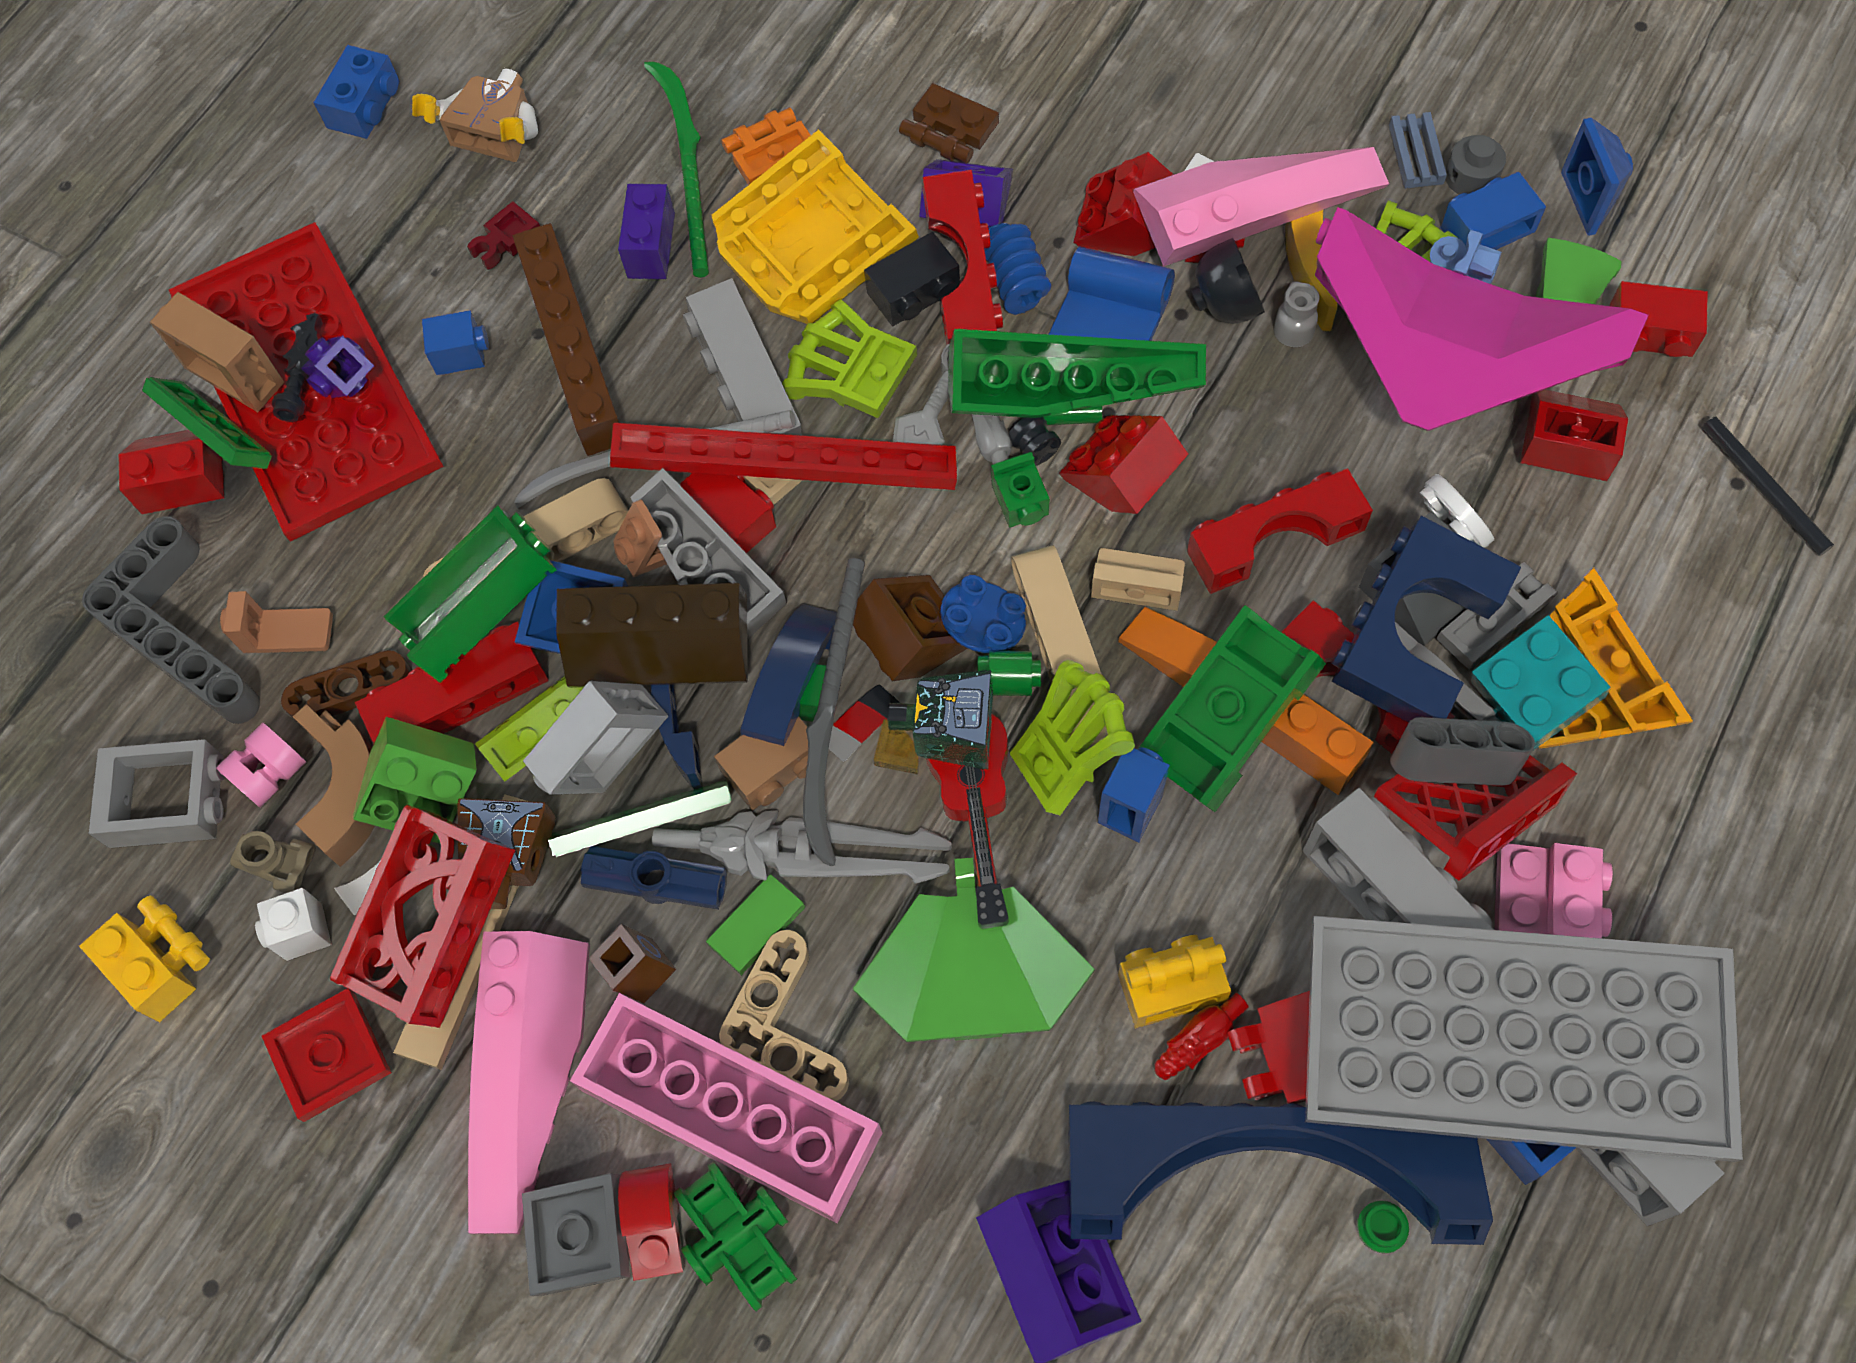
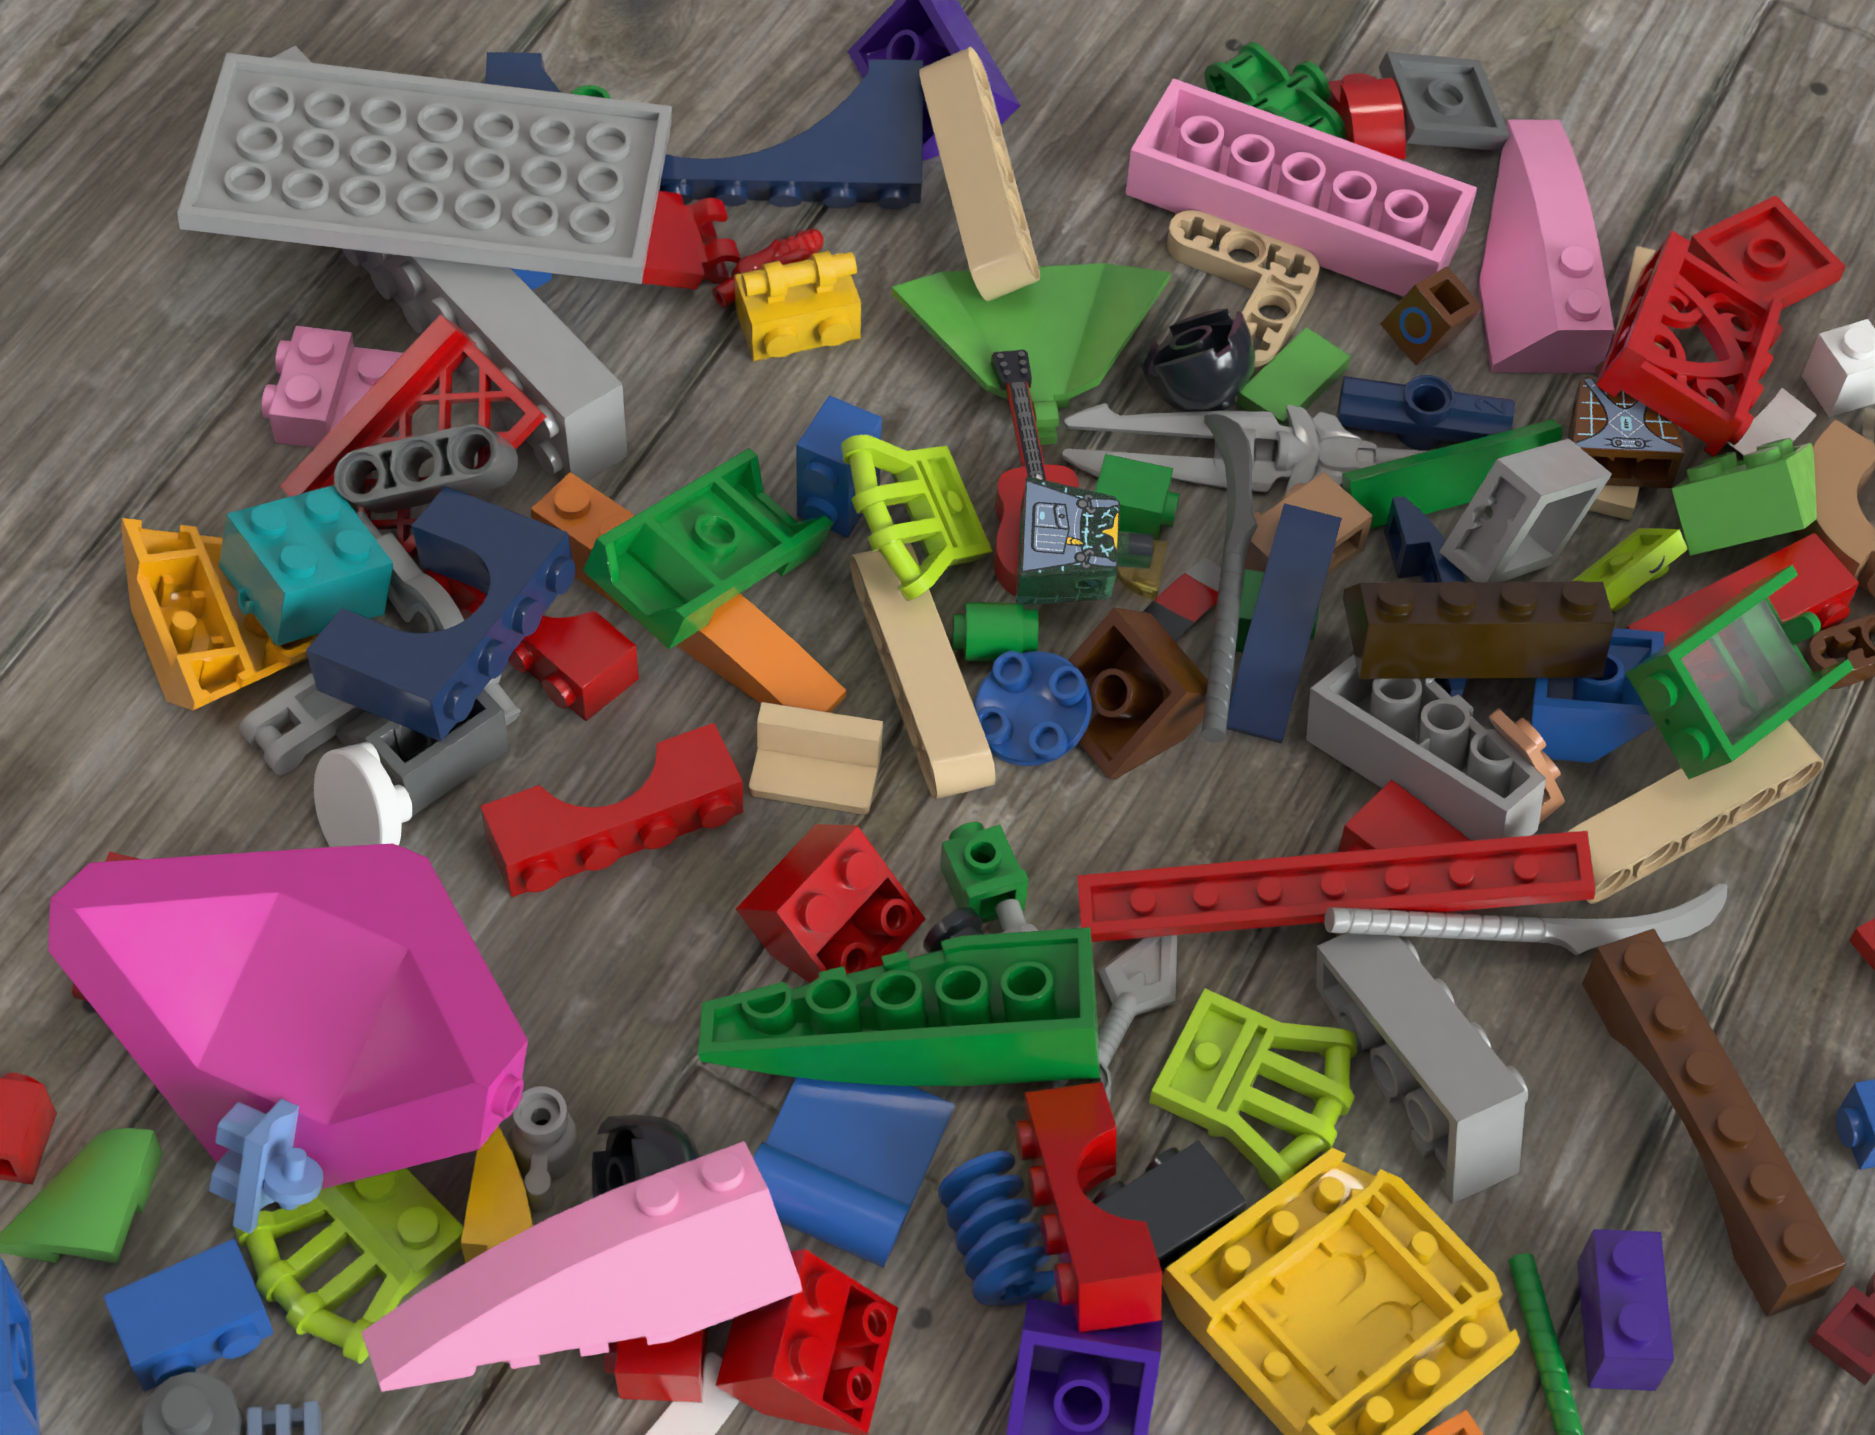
camera: 170 degrees right, 10 degrees down
none -> tan beam [919,47,1040,302]
none -> green brick [1091,454,1180,548]
none -> black cylinder [1139,309,1255,412]

